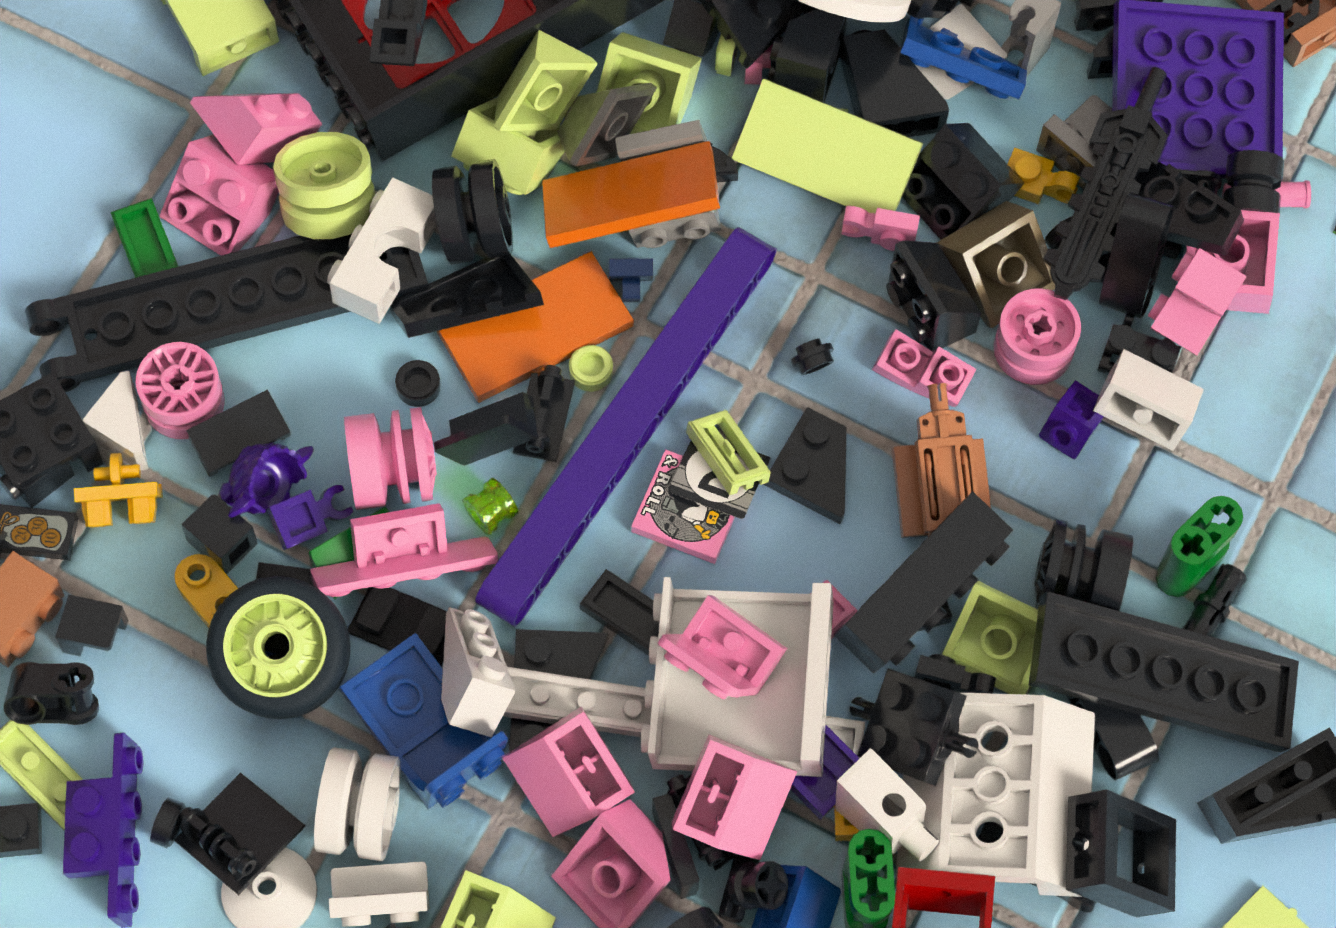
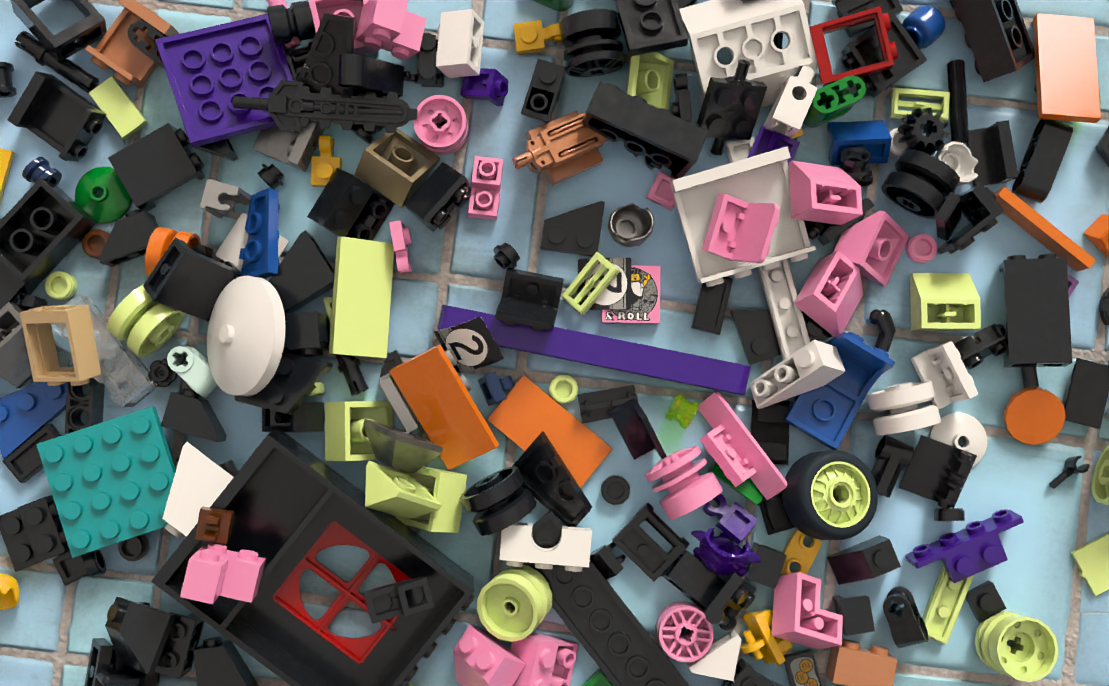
camera: 110 degrees left, 20 degrees up
none -> black plate [257,164,284,190]
none -> black pin [335,354,369,396]
none -> sticker [434,317,504,373]
none -> black bracket [495,267,564,331]
none -> yellow plate [513,20,561,55]
none -> black slope [521,58,566,123]
none -> black tile [590,542,626,580]
none -> flat silver hair [608,203,654,247]
none -> black plate [612,502,690,582]
none -> black plate [705,573,757,631]
none -> bright pink brick [771,572,843,649]
none -> black slope [827,535,901,585]
none -> black arm [869,309,896,352]
none -> black piece [871,435,914,498]

